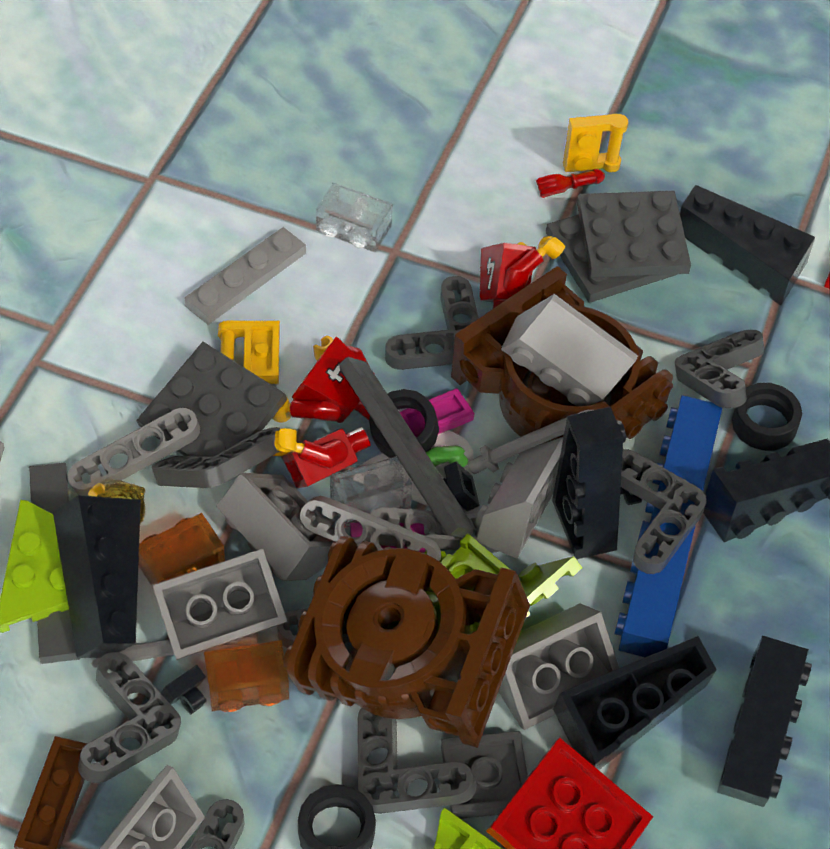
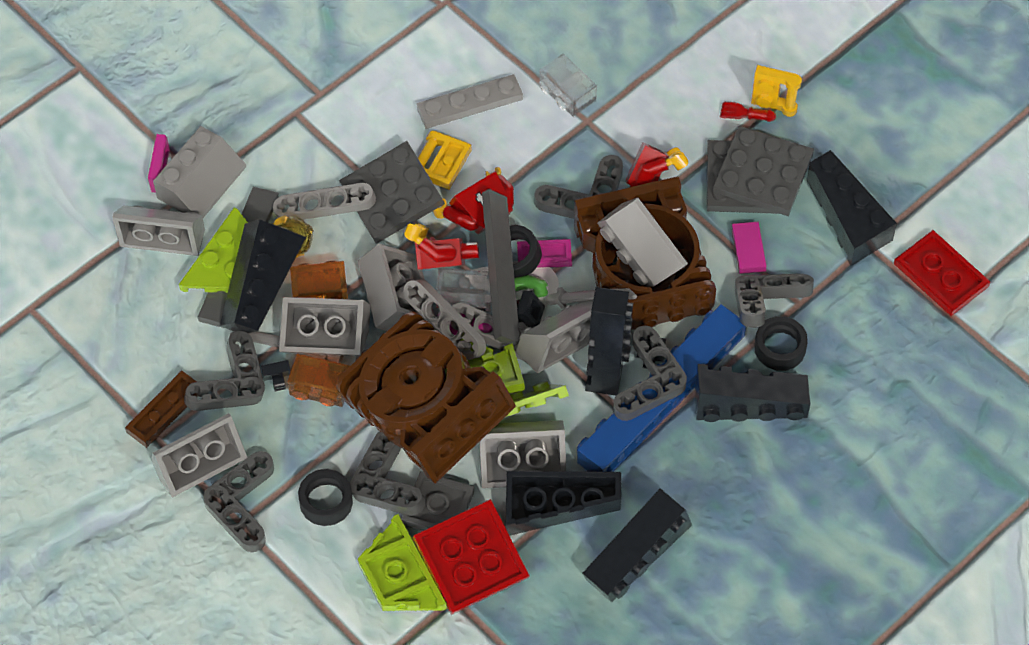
camera: 30 degrees right, 5 degrees up
dark grey beam [152,427,280,488] -> none
none -> dark pink tile [731,222,767,274]

